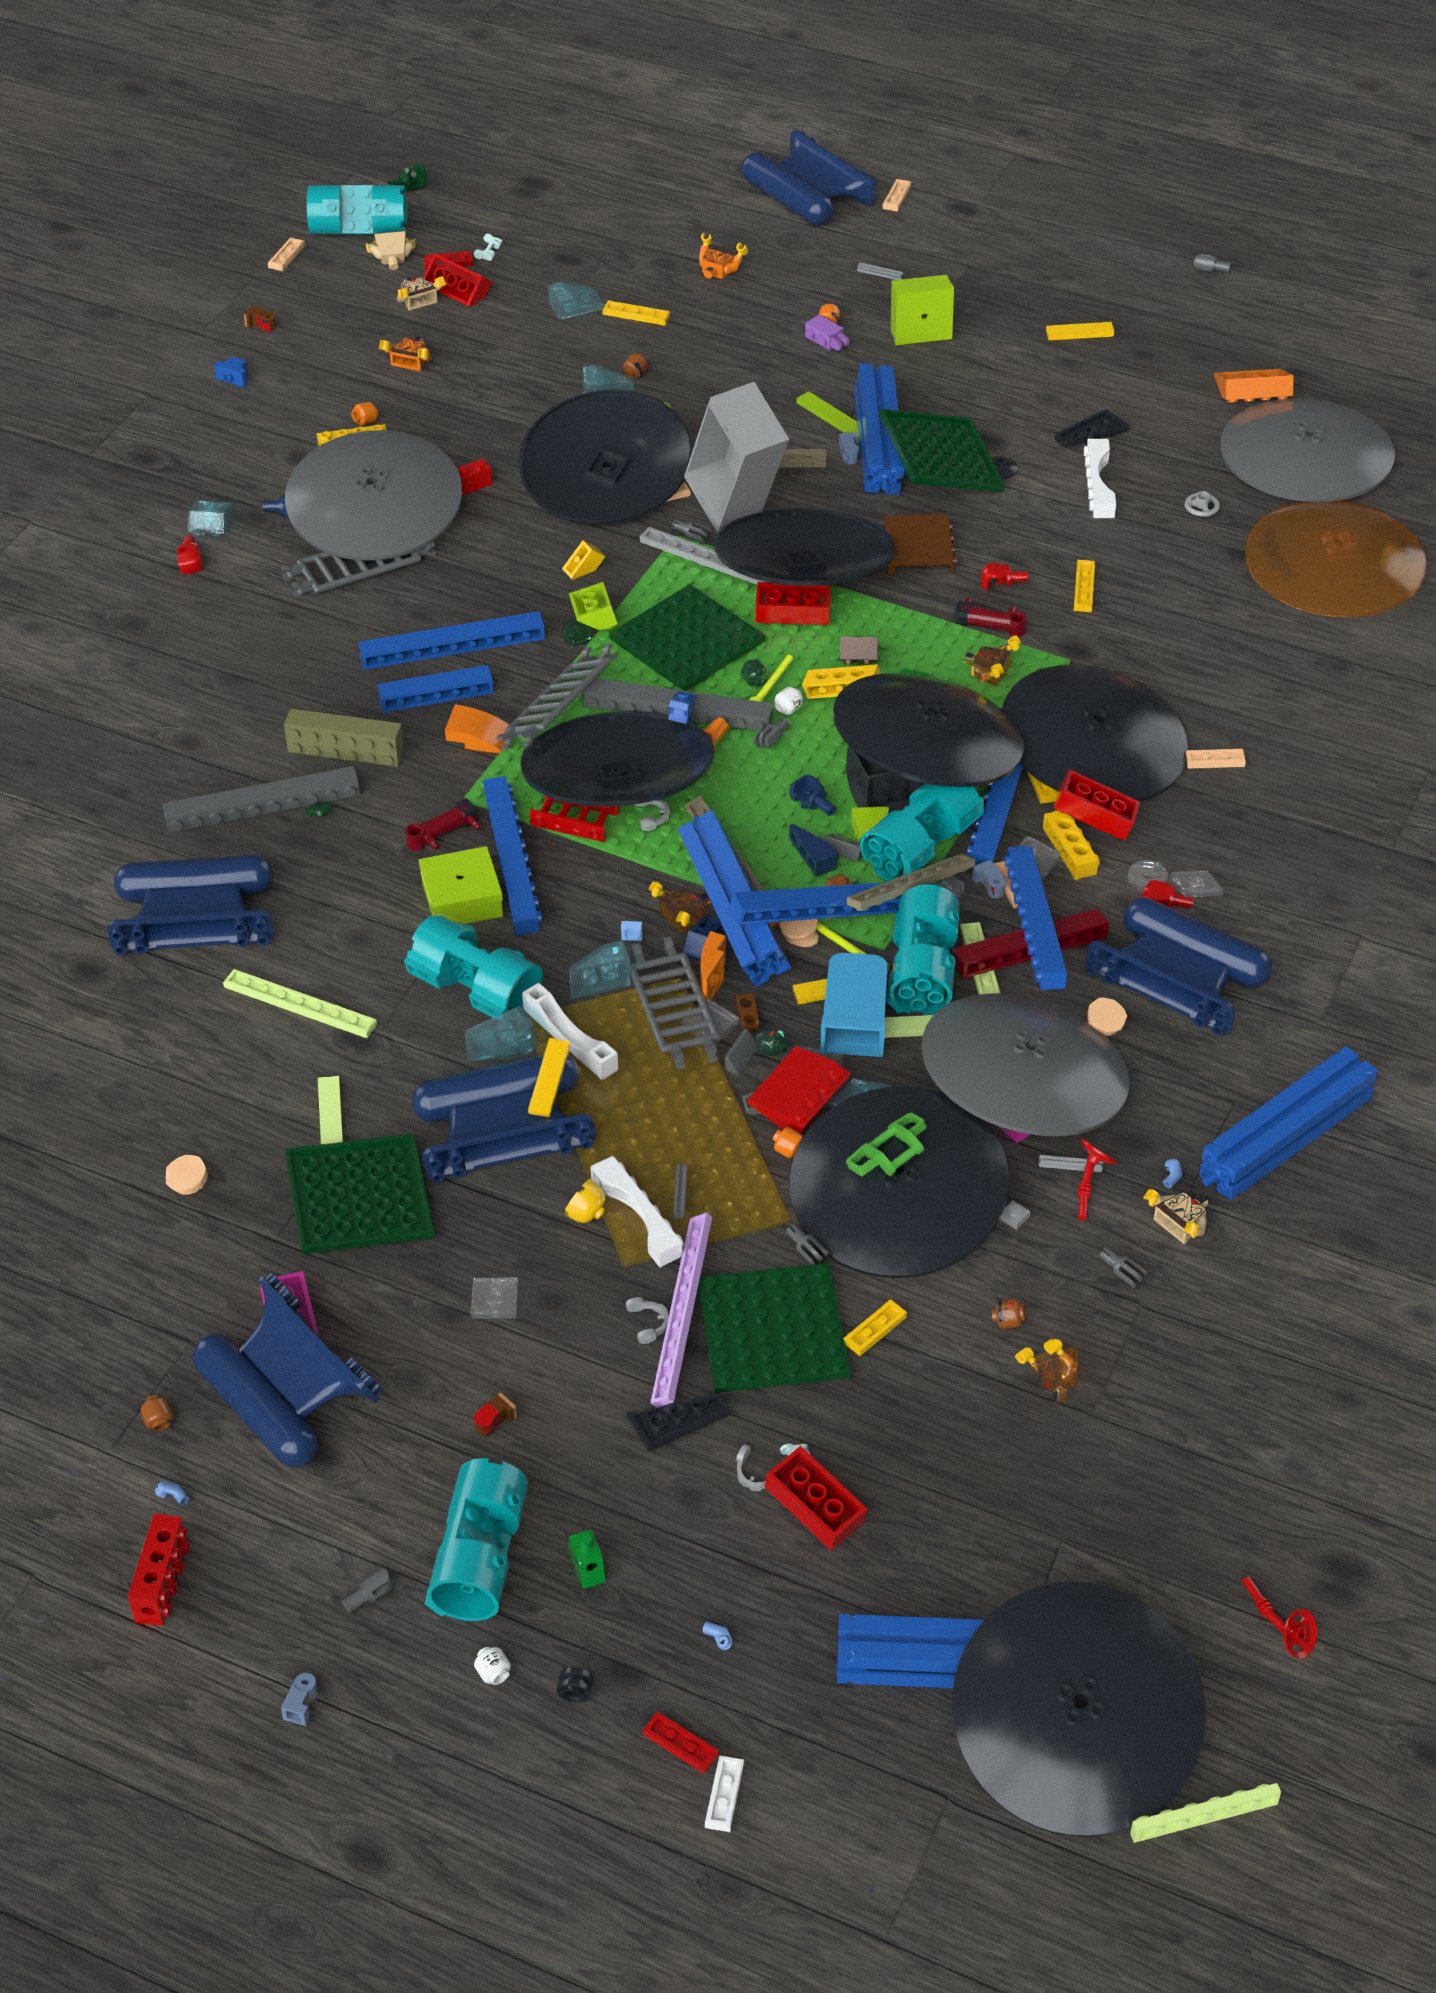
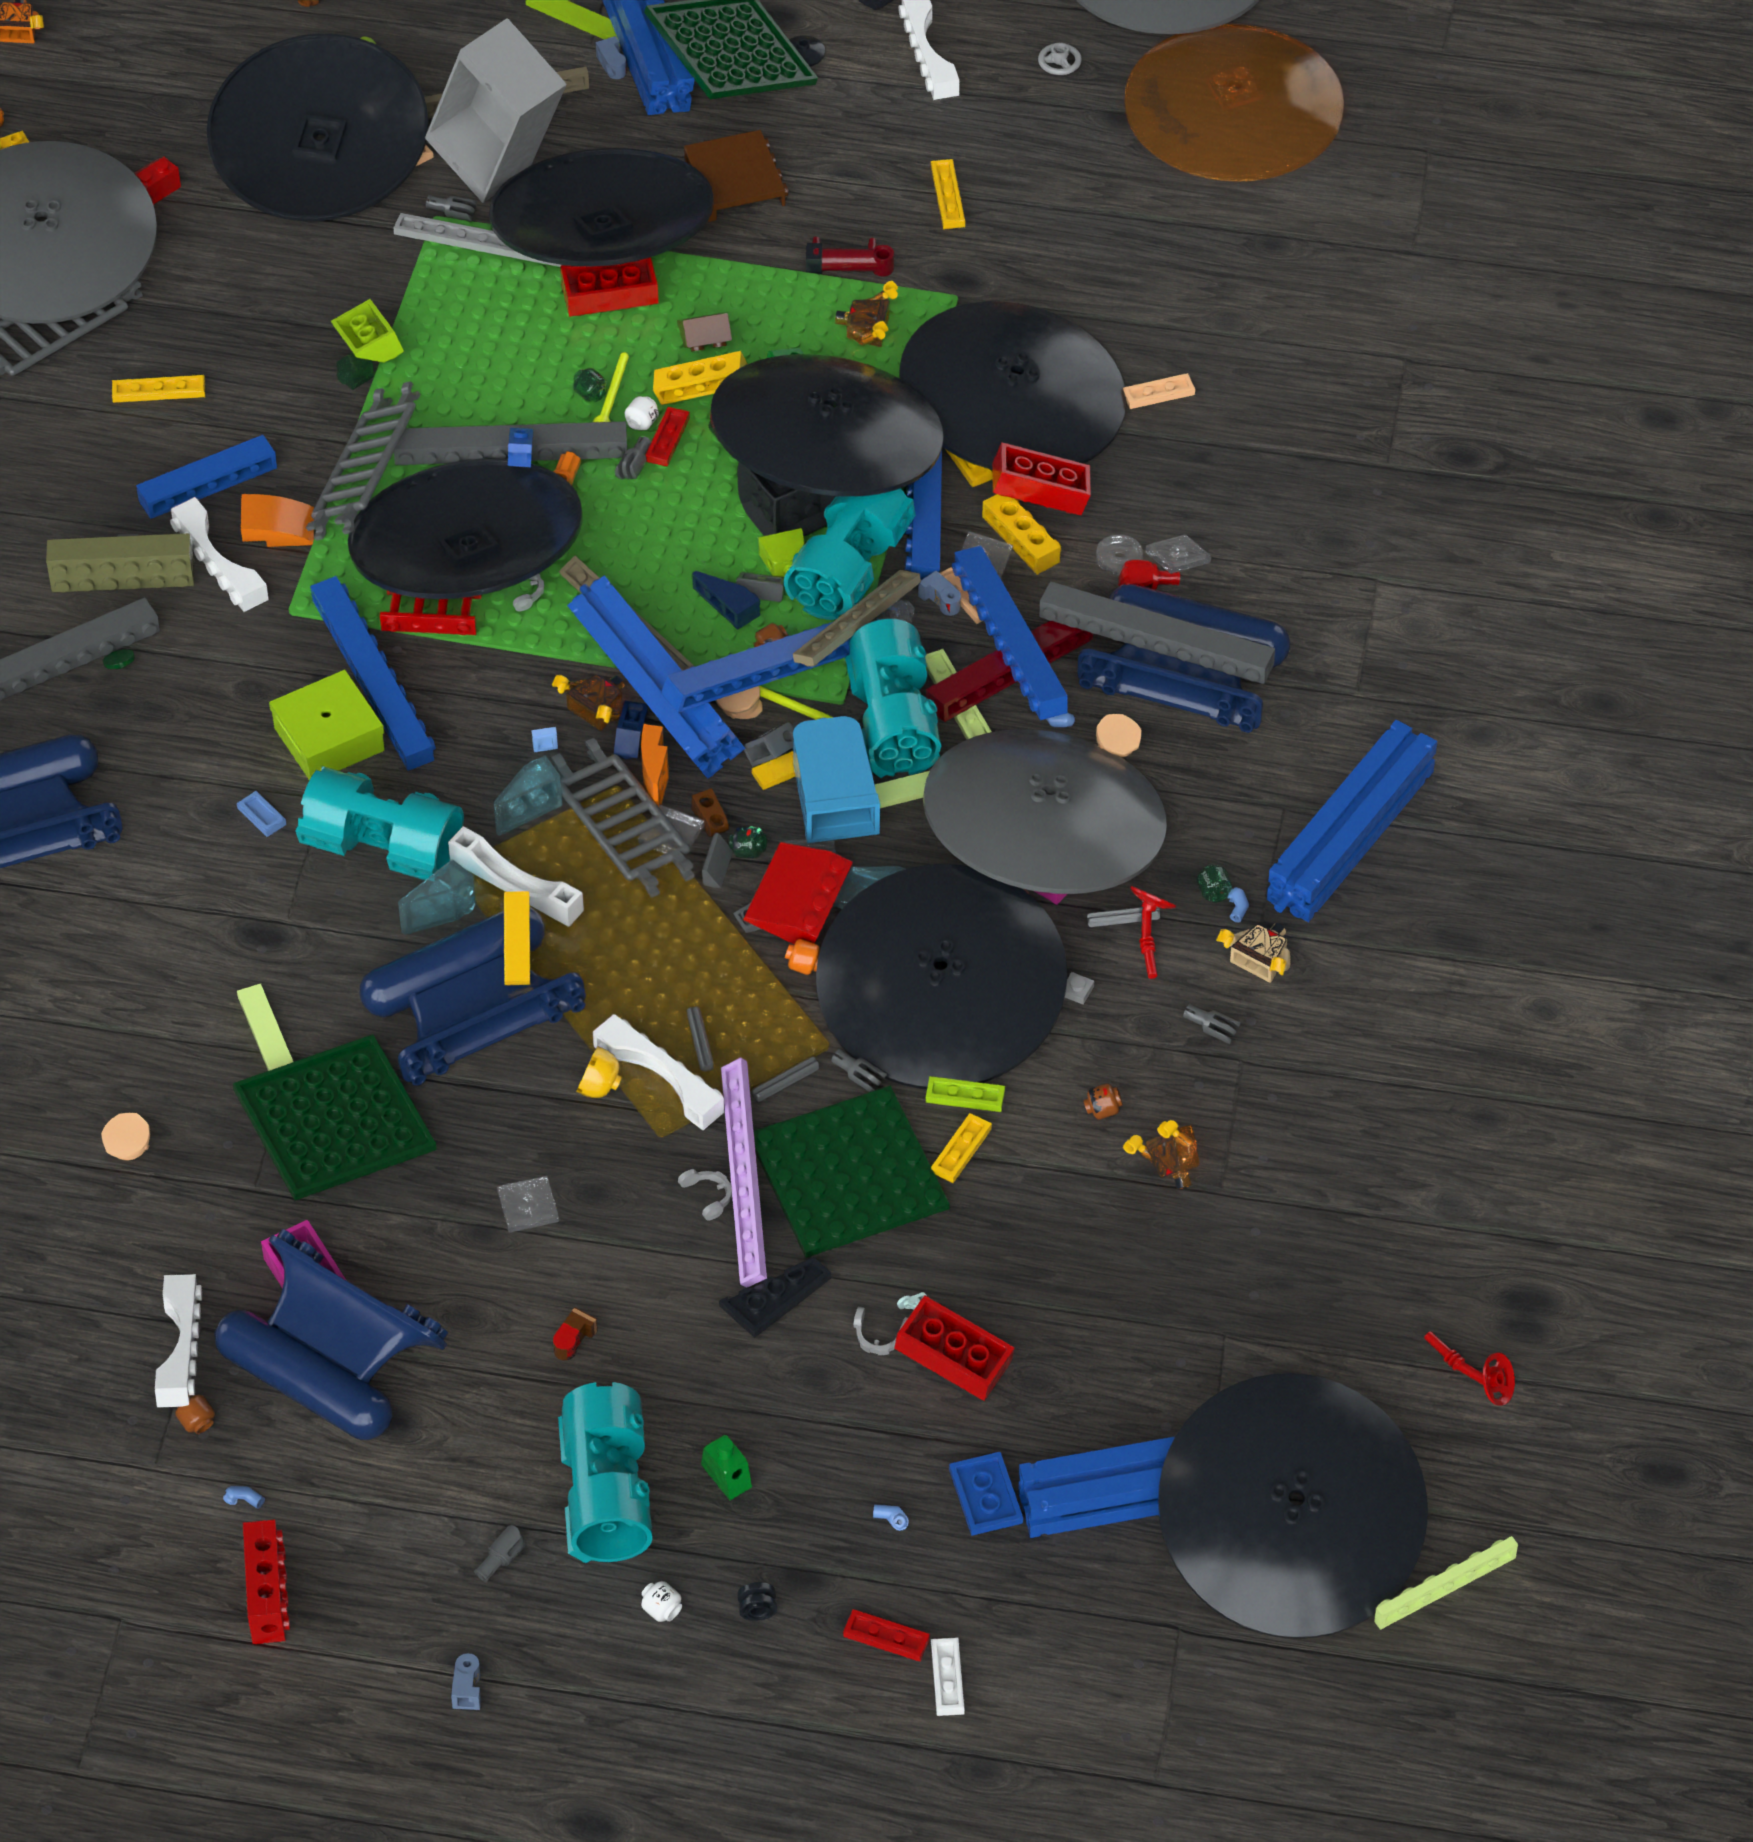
camera: 15 degrees left, 5 degrees up
yellowish green tile [223,969,377,1038] -> none
blue brick [358,611,545,670] -> none
dark red piece [405,798,481,851] -> none
yellow slope [562,540,606,580] -> none
clear light blue slope [583,366,634,394] -> none
dark green plate [609,584,766,691] -> none
dark blue piece [789,775,837,817] -> none
bright green bar [846,1112,926,1176] -> none
red piece [980,563,1028,591] -> none
none -> yellow tile [112,375,205,403]
none -> white arch [155,1274,202,1407]
none -> white arch [170,497,268,612]
none -> medium blue tile [237,791,286,837]
none -> red plate [645,407,690,467]
none -> dark grey torso [743,722,798,767]
none -> dark grey axle [752,1057,819,1102]
none -> lime plate [926,1076,1005,1112]
none -> blue plate [949,1452,1023,1536]
none -> dark grey brick [1039,581,1275,684]
none -> medium blue arm [1046,713,1075,728]
none -> clear green head [1197,865,1232,902]

